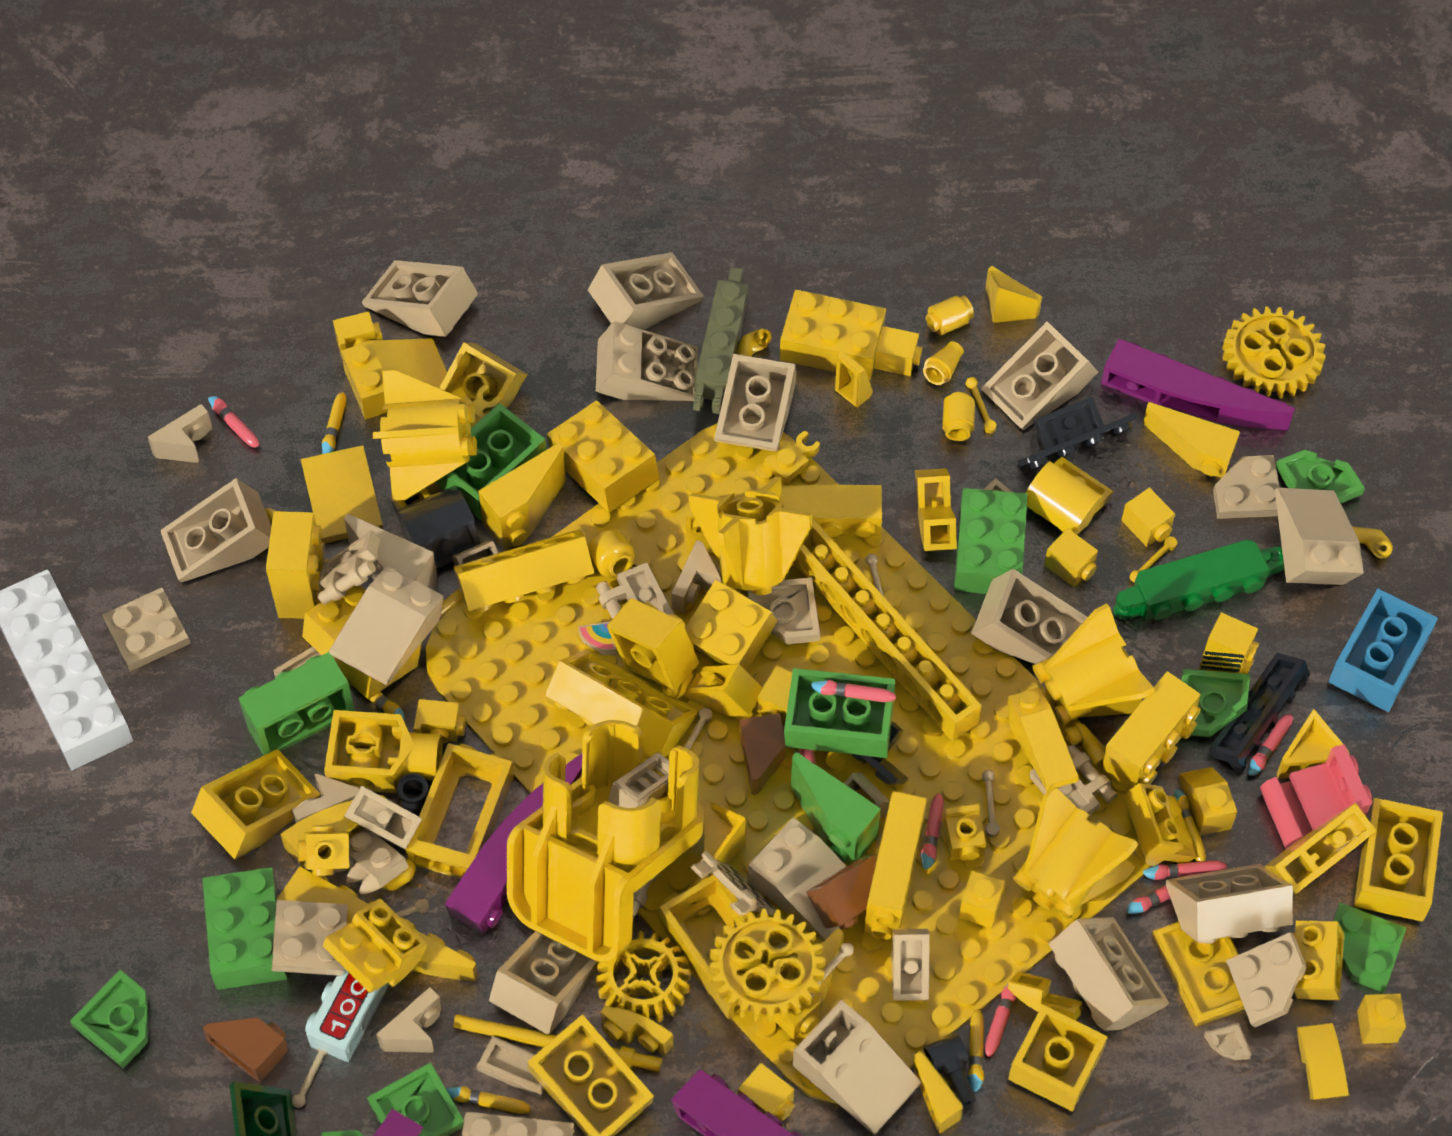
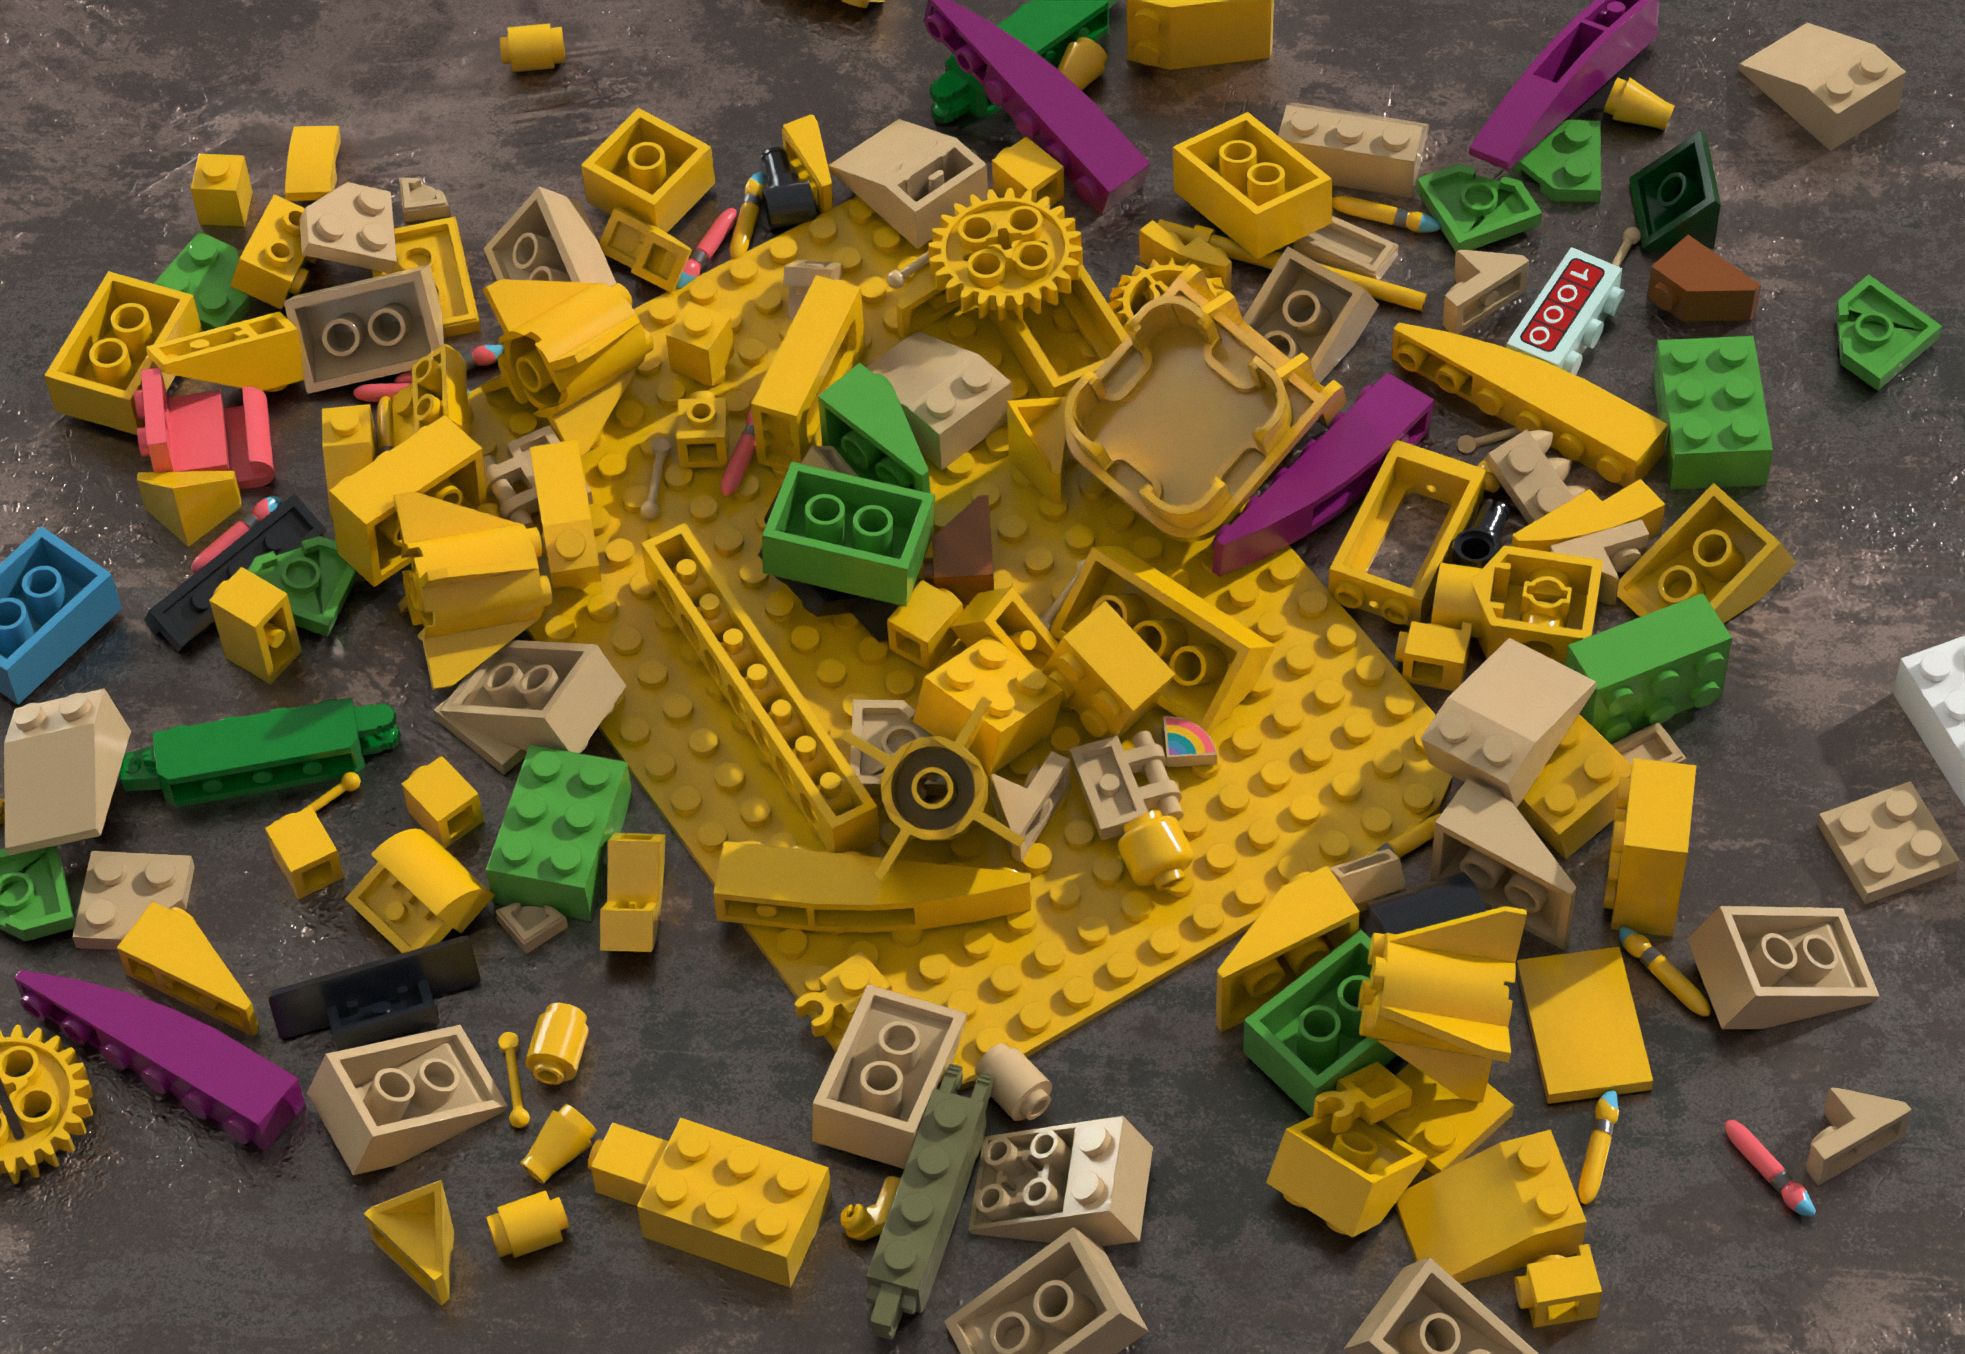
camera: 170 degrees left, 5 degrees down
tan plate [271,900,348,976] -> none
yellow brick [298,825,349,876] -> none
tan plate [318,530,380,604] -> none
yellow brick [323,898,428,993] -> none
tan slope [344,786,422,849] -> none
yellow brick [453,529,594,612] -> none
yellow brick [546,400,659,513] -> none
tan slope [609,752,669,808] -> none
tan flag [691,851,777,916] -> none
dark orange slope [806,854,877,930] -> none
coral piece [812,680,896,702] -> none
yellow slope [835,351,873,408] -> none
tan hinge [865,554,884,596] -> none
none -> tan brick [975,1043,1052,1121]

